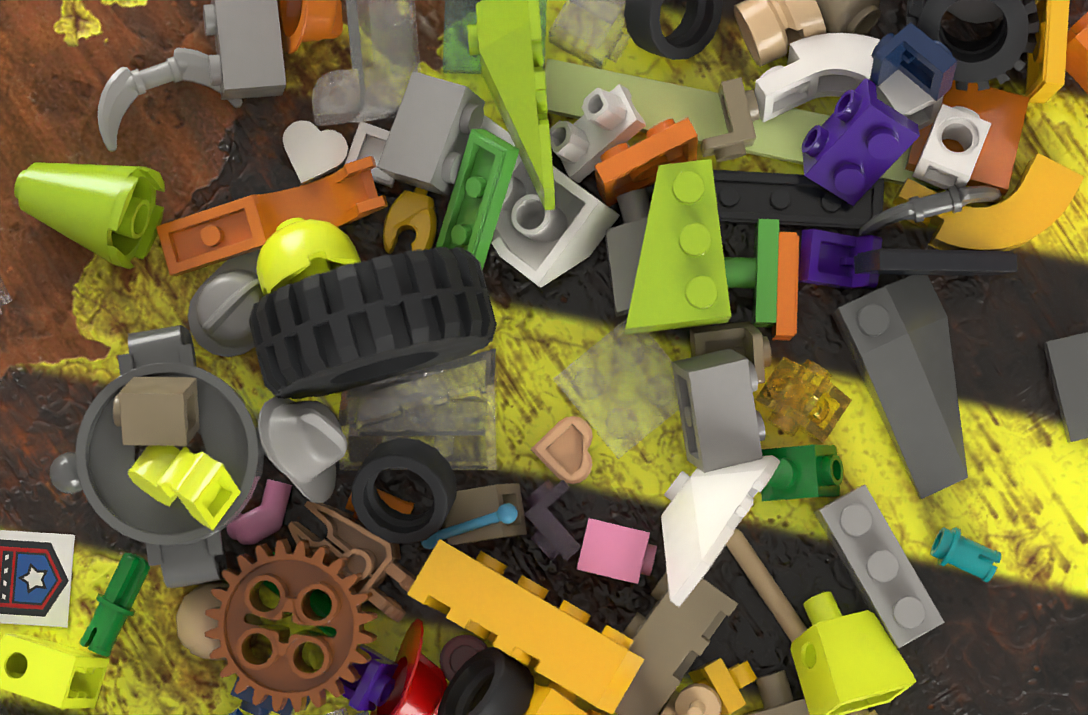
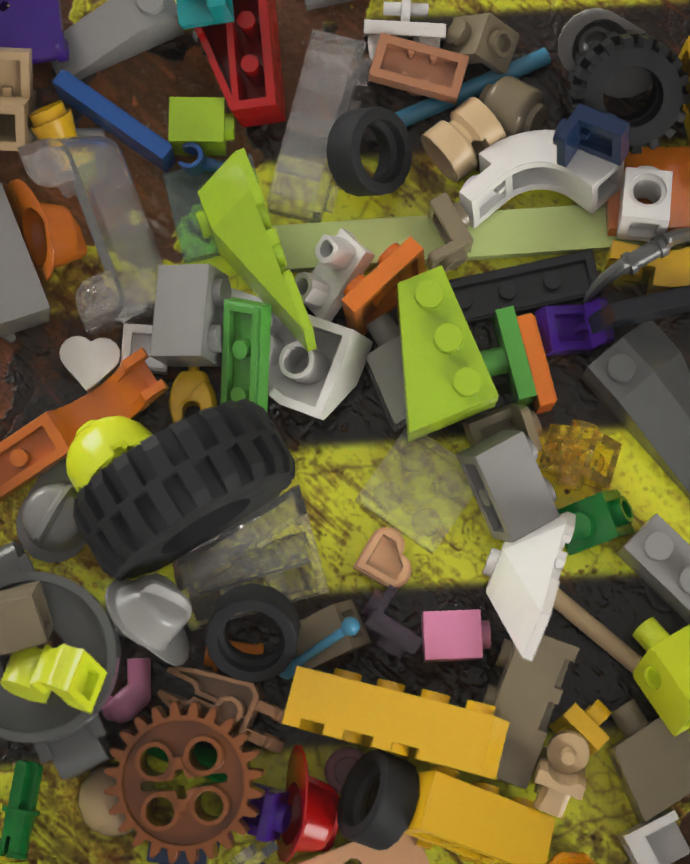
camera: 20 degrees left, 5 degrees down
dark purple bracket [801,78,920,206] -> none

